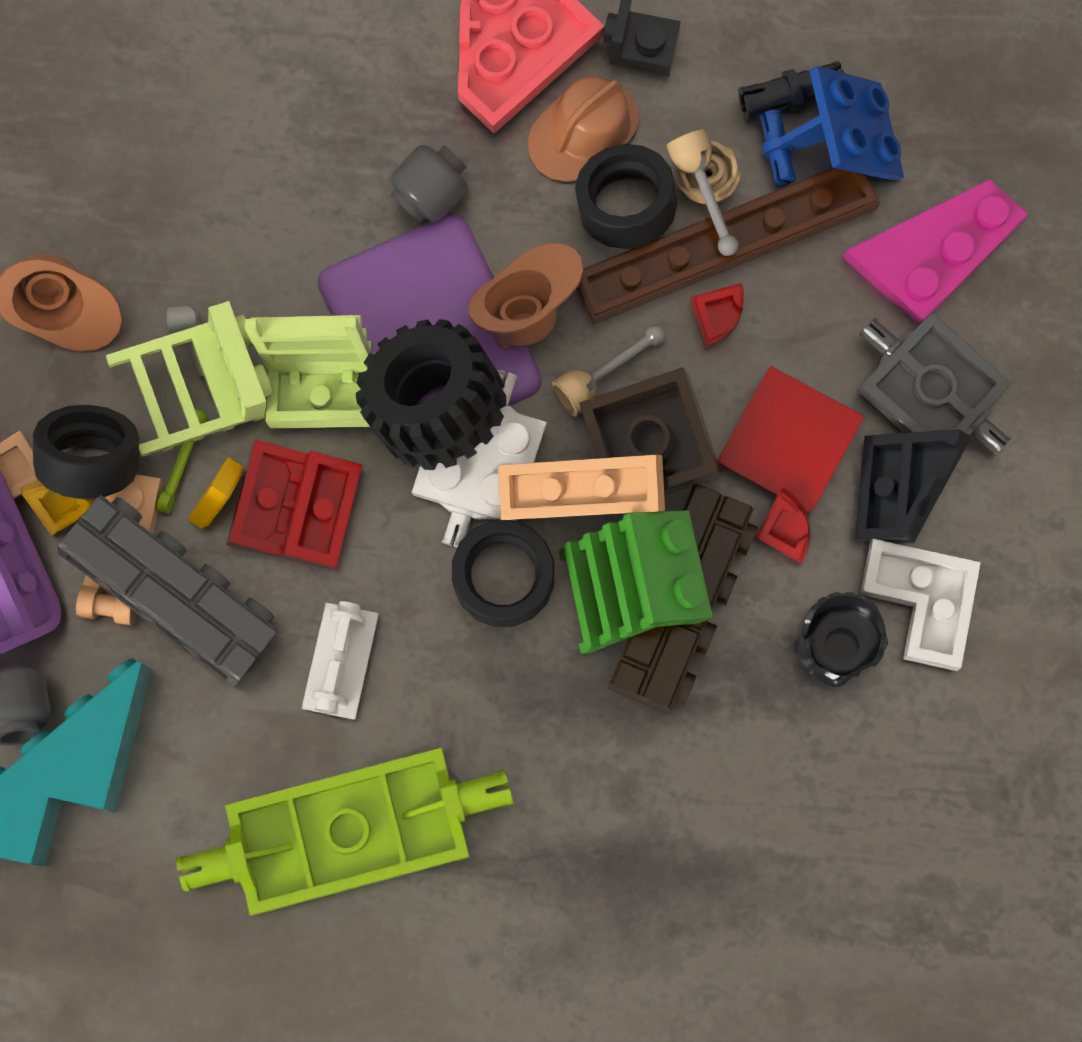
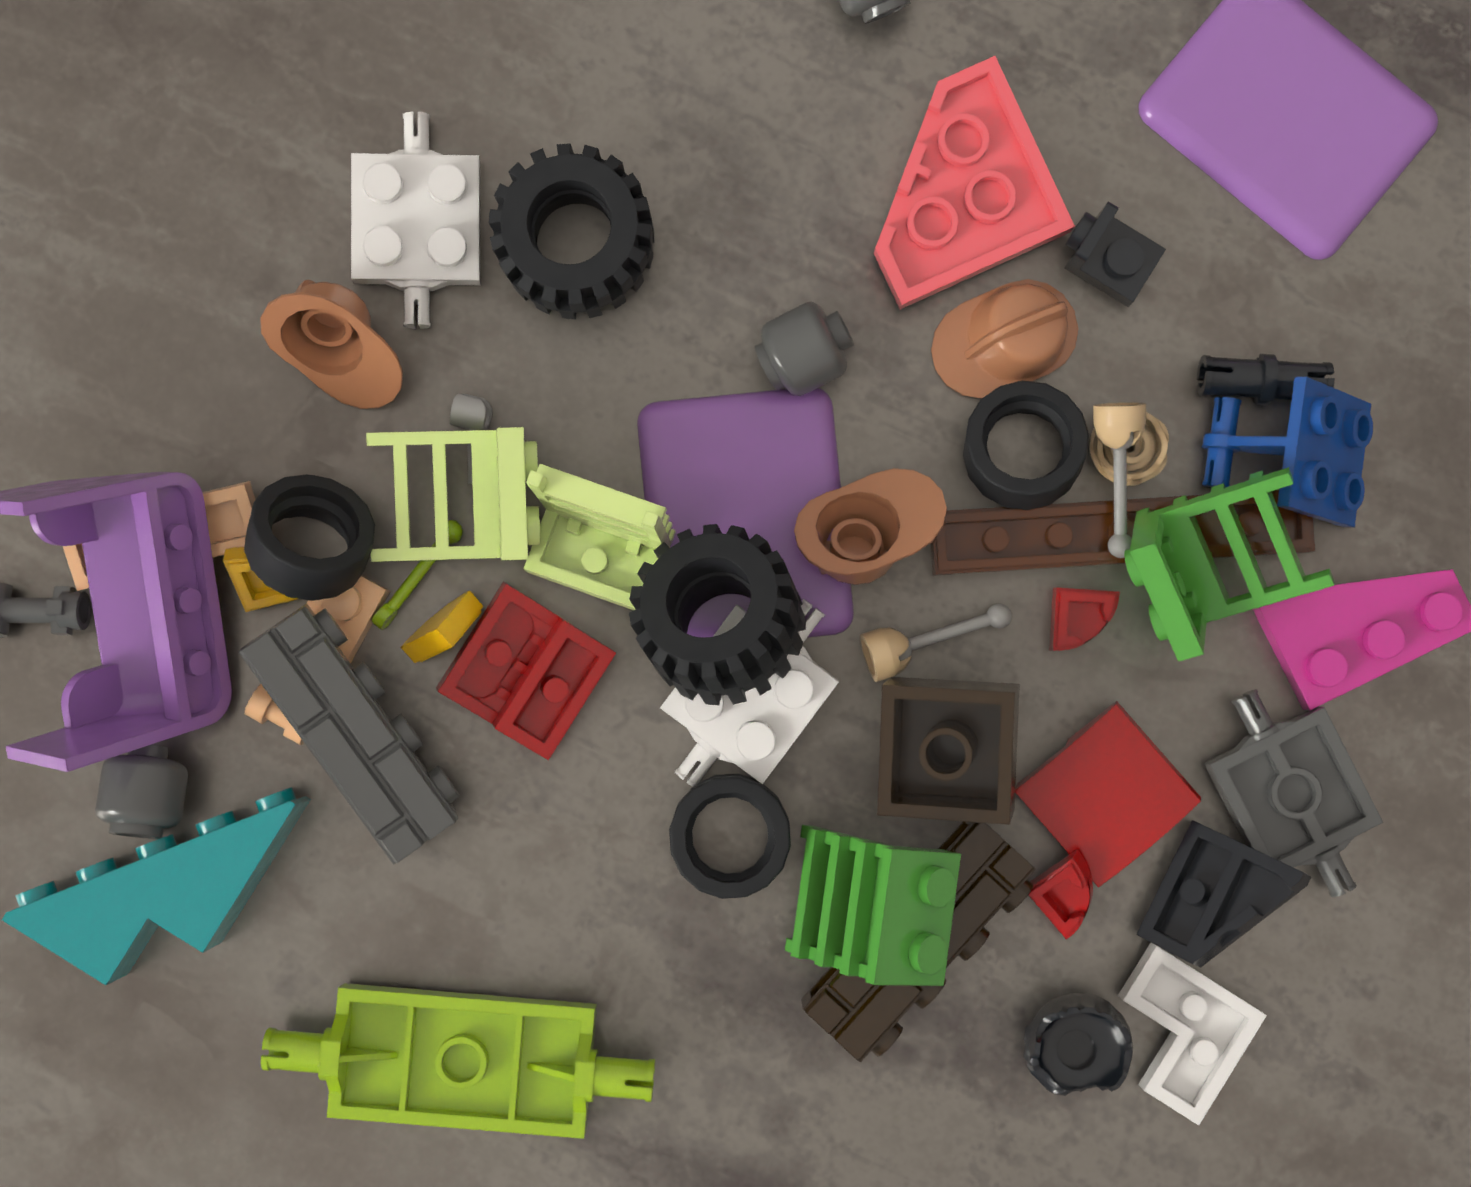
camera: 25 degrees right, 10 degrees up
white hinge [301,601,379,720] -> none
light nougat plate [498,455,665,520] -> none
none -> white plate [351,111,480,329]
none -> black tyre [489,143,655,319]
none -> bright green plate [1124,467,1334,662]

